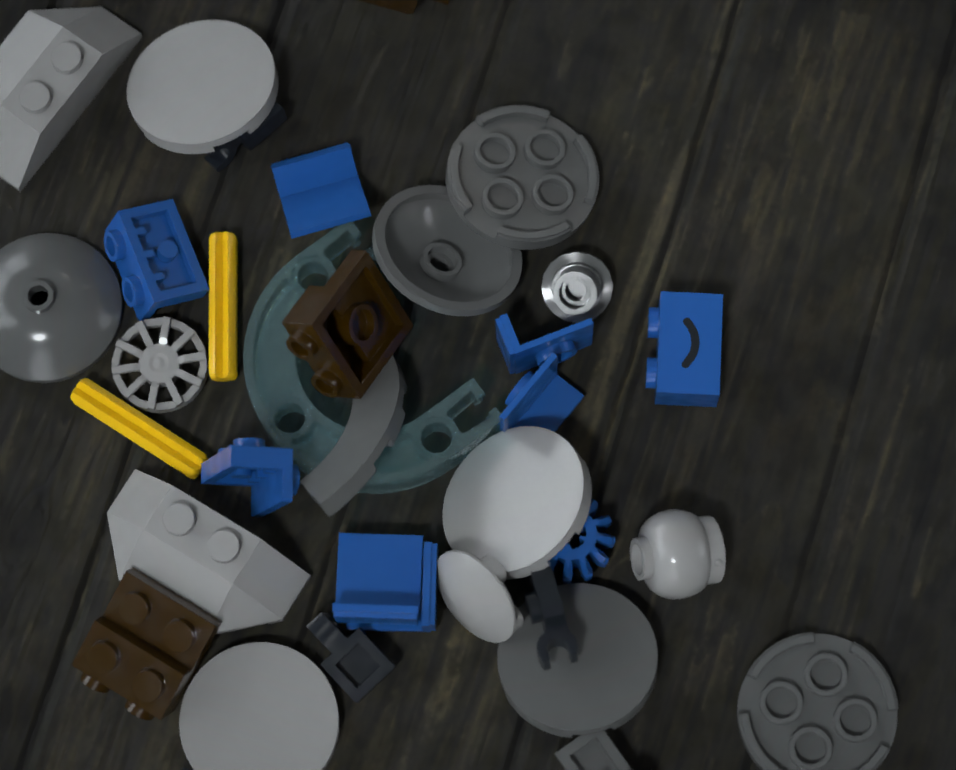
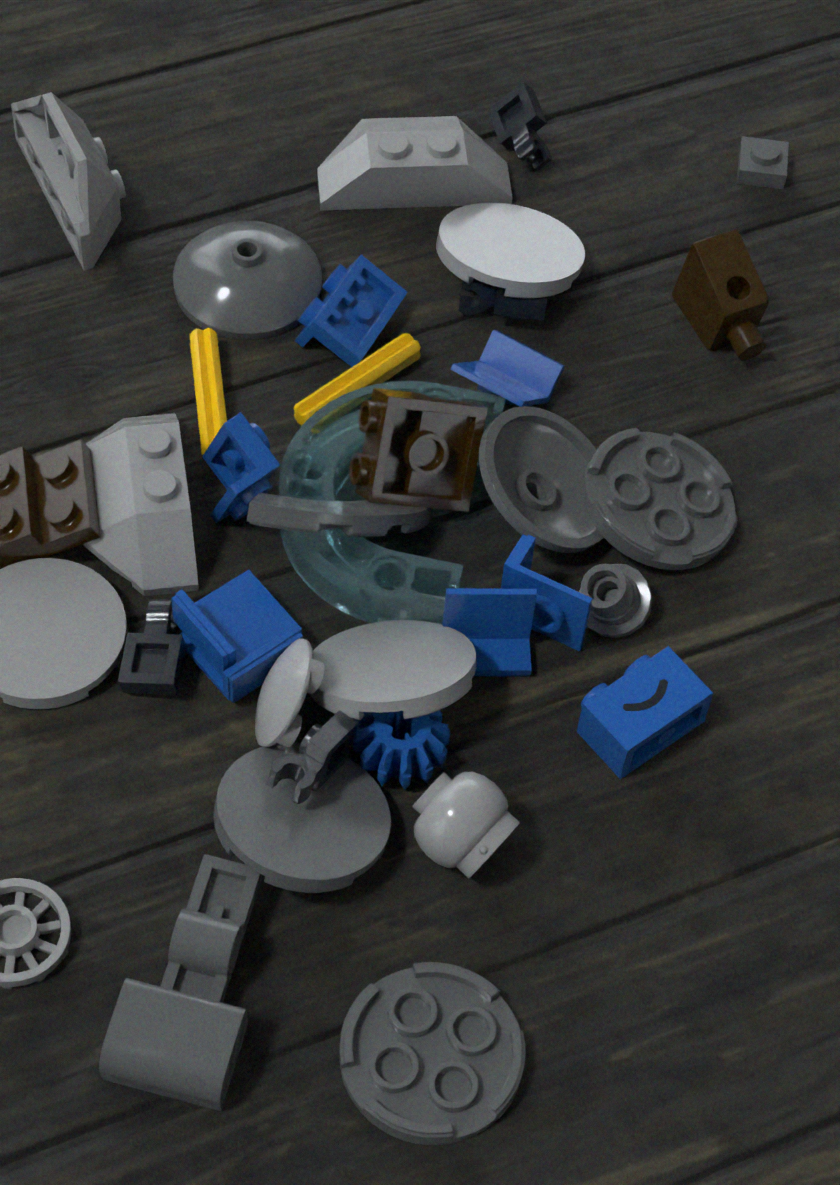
camera: 40 degrees right, 20 degrees down
light grey wheel [111,316,209,413] -> none

